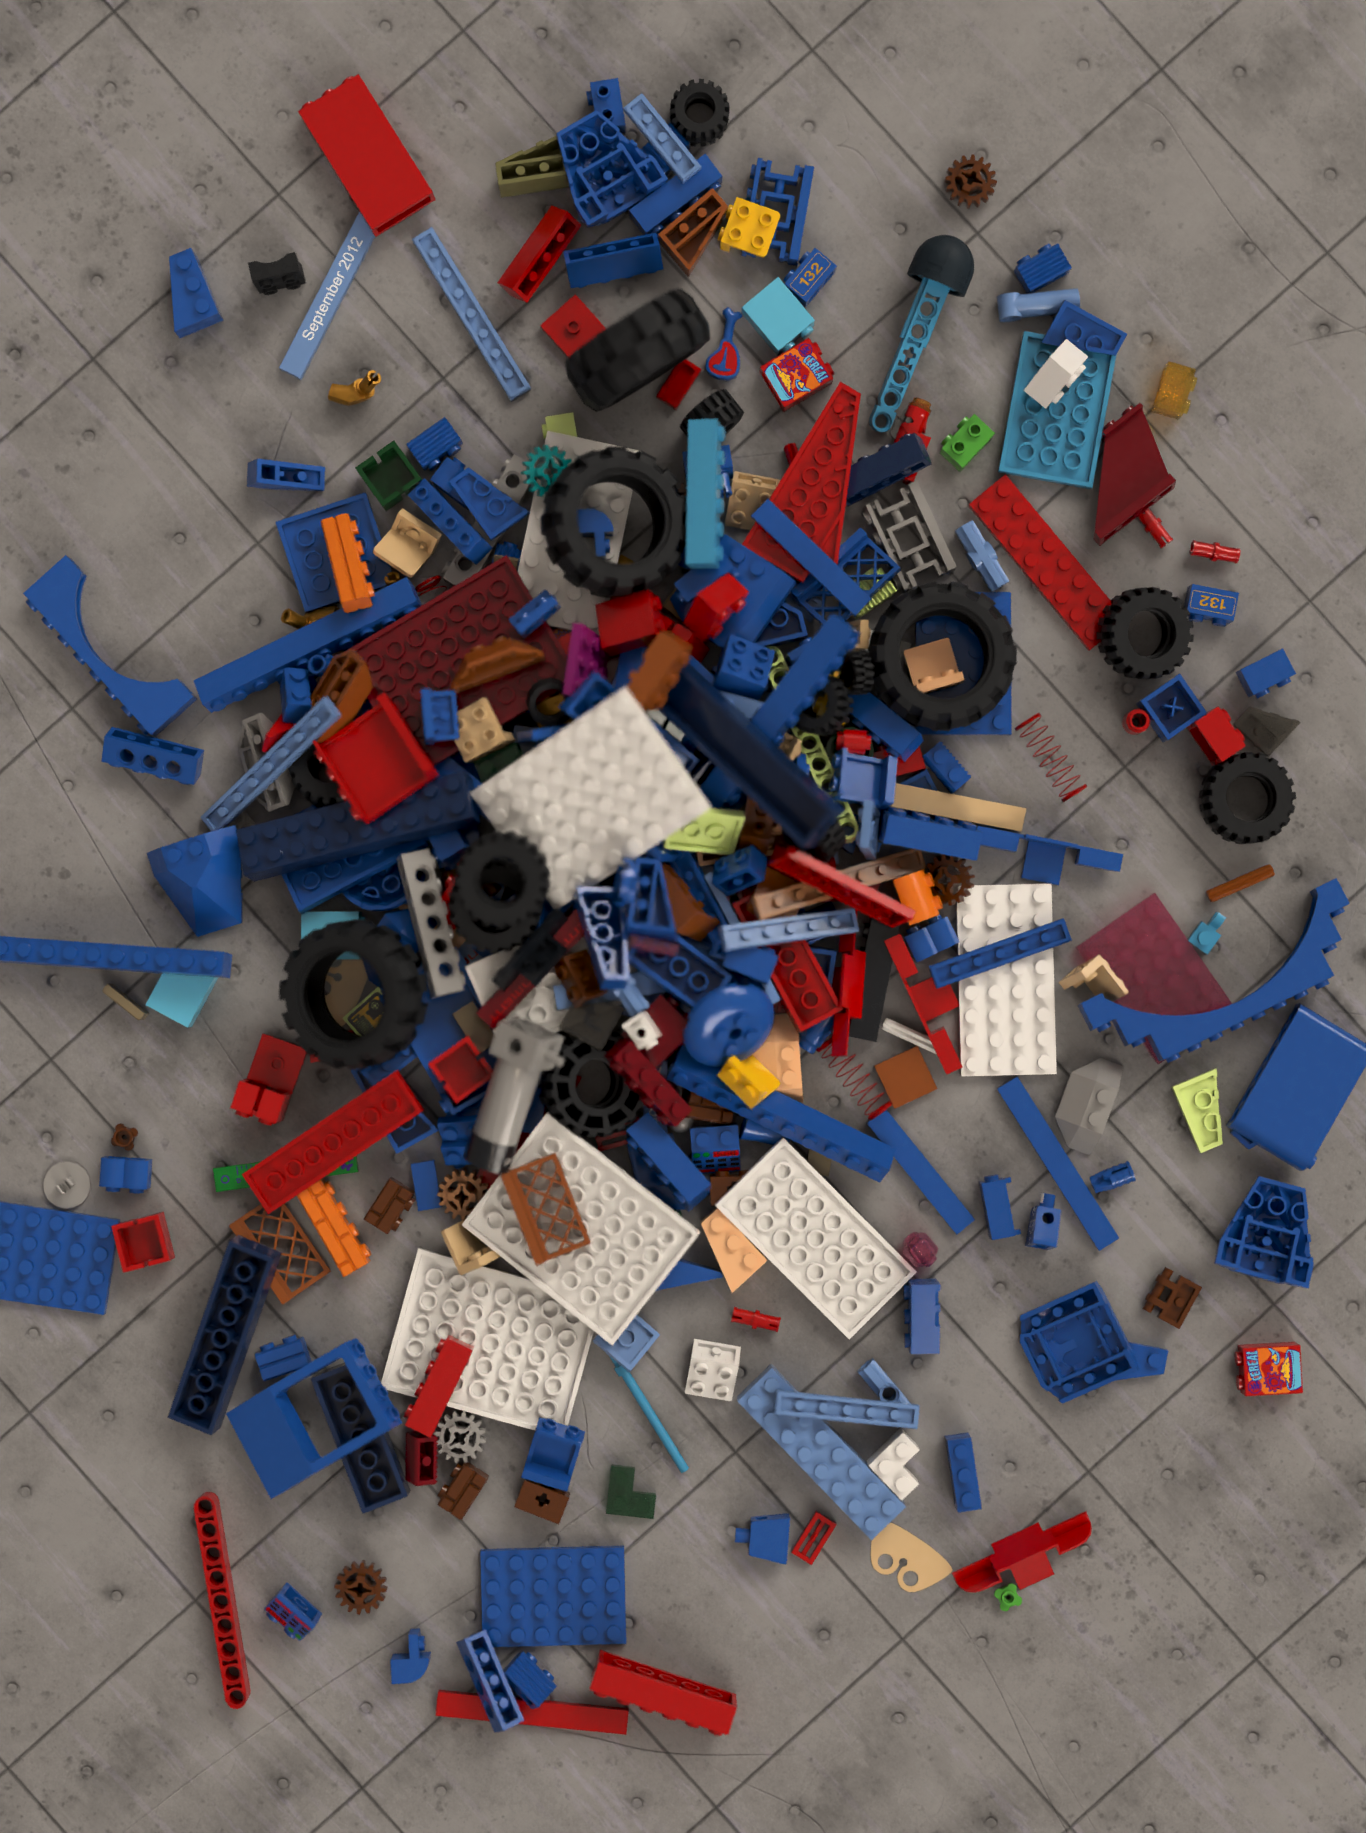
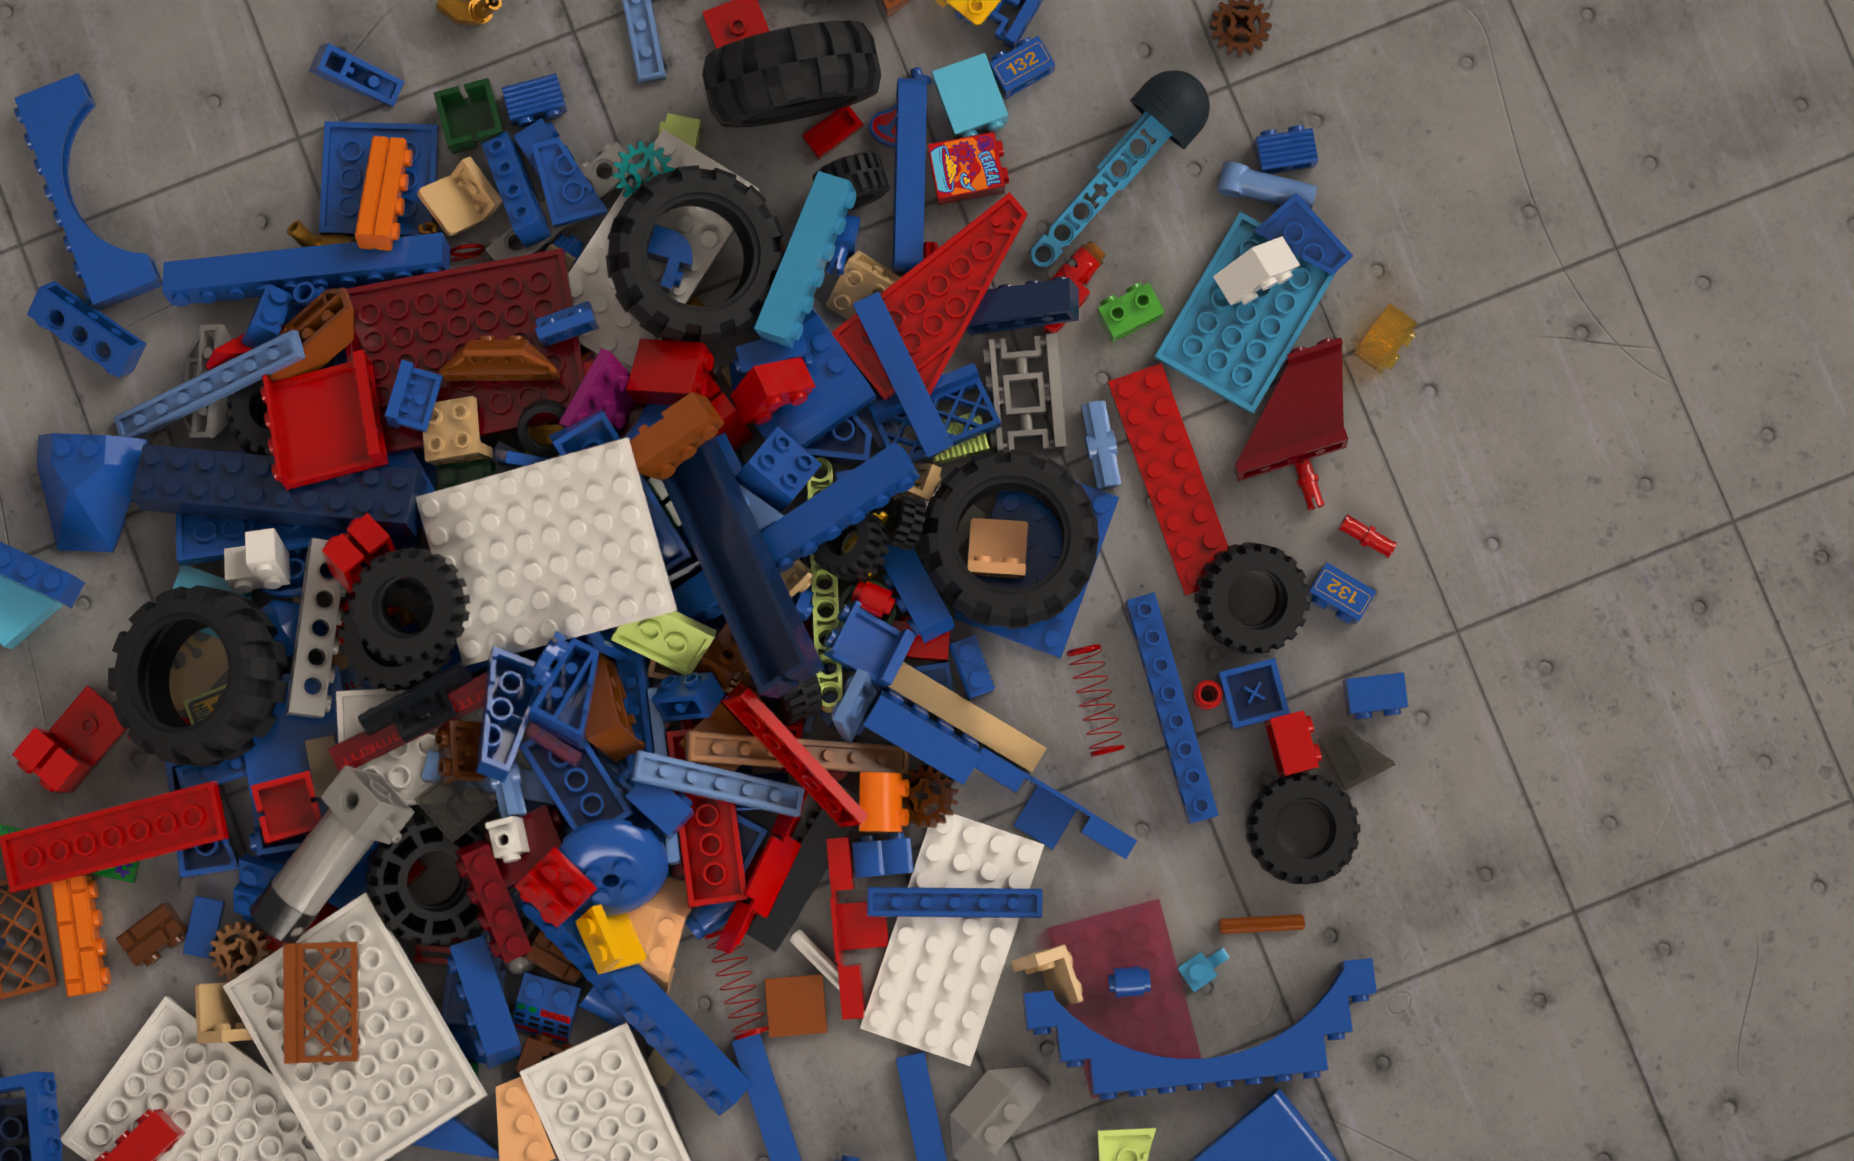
camera: 25 degrees right, 5 degrees down
none -> white brick [224,528,290,593]
none -> red piece [321,513,395,597]
none -> red plate [514,847,597,928]
none -> blue beam [892,78,927,273]
none -> blue brick [1108,966,1151,998]
none -> blue brick [1125,592,1219,824]

